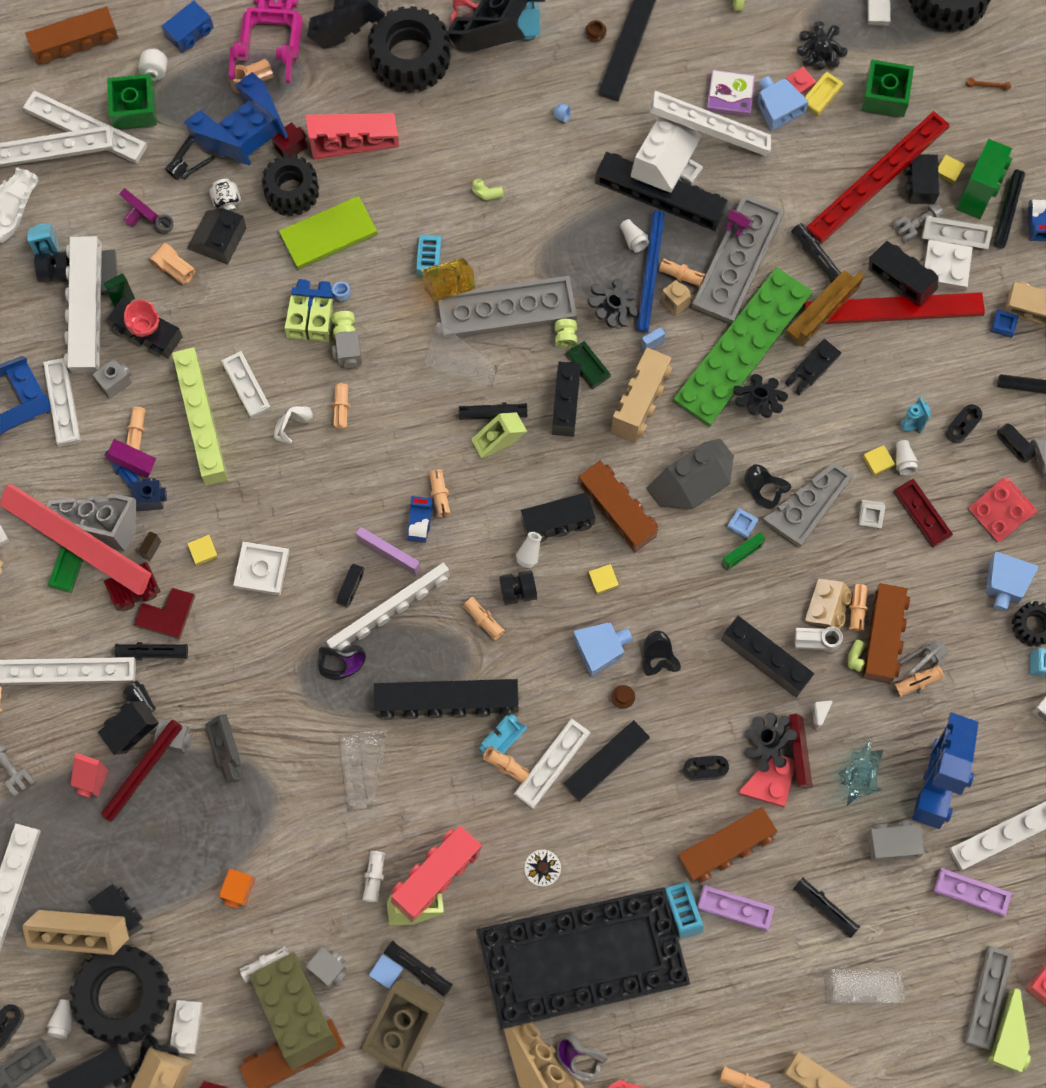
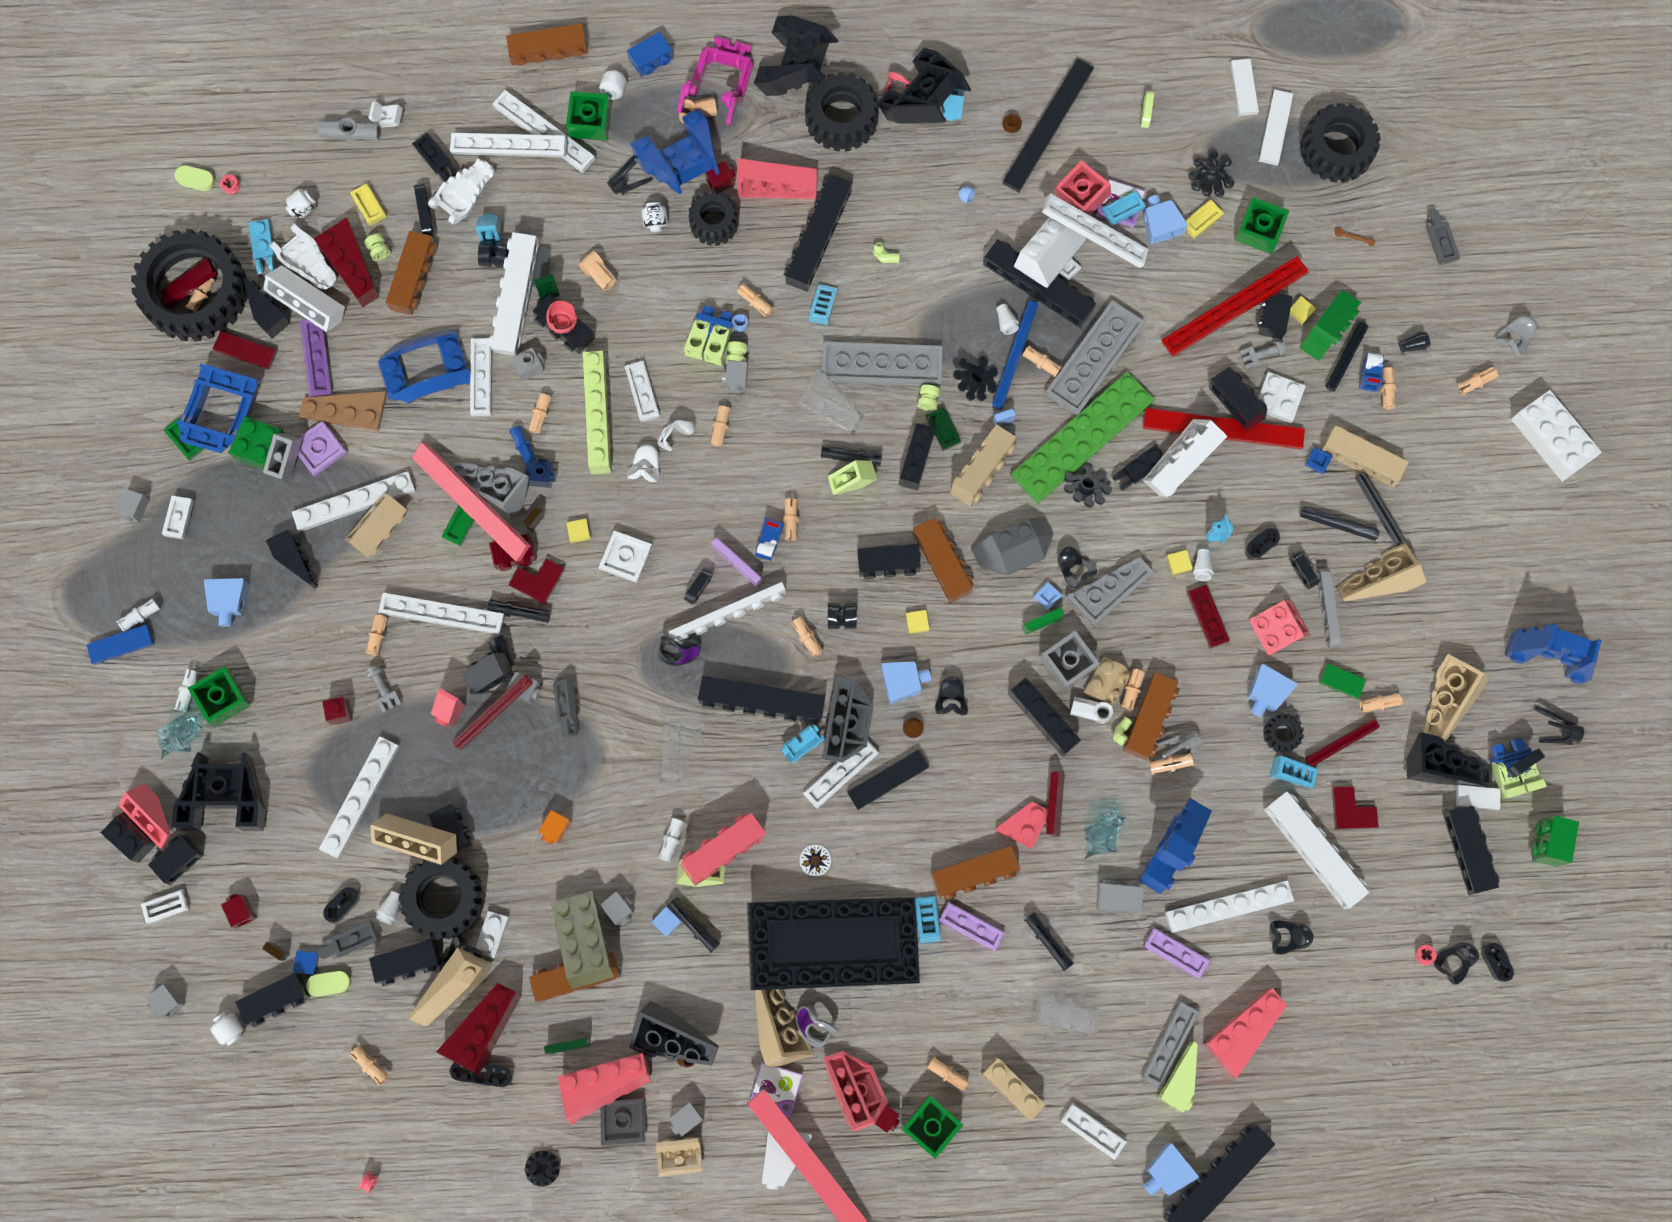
camera: 10 degrees right, 5 degrees up
magenta tile [105,439,156,478] -> none
magenta tile [119,188,161,228] -> none
dark grey hinge [155,214,174,234] -> none
black slope [187,208,247,265] -> none
white pin [239,947,289,983] -> none
lime tile [279,196,378,270] -> none
dark tan slope [361,978,444,1072] -> none
clear yellow brick [422,258,475,301] -> none
light nougat pin [483,746,529,783] -> none
white cone [516,532,542,568] -> none
tan brick [661,280,693,317] -> none
black beam [683,756,729,781] -> none
magenta tile [726,209,754,236] -> none
black animal [744,713,798,772] -> none
pearl gold fence [785,270,864,347] -> none
coral plate [786,67,816,94] -> none
black pin [791,223,842,282] -> none
white slope [811,701,832,731] -> none
white slope [858,500,886,528] -> none
white plate [921,216,993,249] -> none
none -> white piece [627,445,660,482]
none -> light nougat axle [737,284,773,317]
none -> black brick [783,174,852,292]
none -> dark grey wedge [822,677,874,763]
none -> light grey brick [1039,630,1100,692]
none -> coral brick [1054,160,1111,216]
none -> medium azure tile [1102,190,1146,226]
none -> white wedge [1143,419,1227,497]

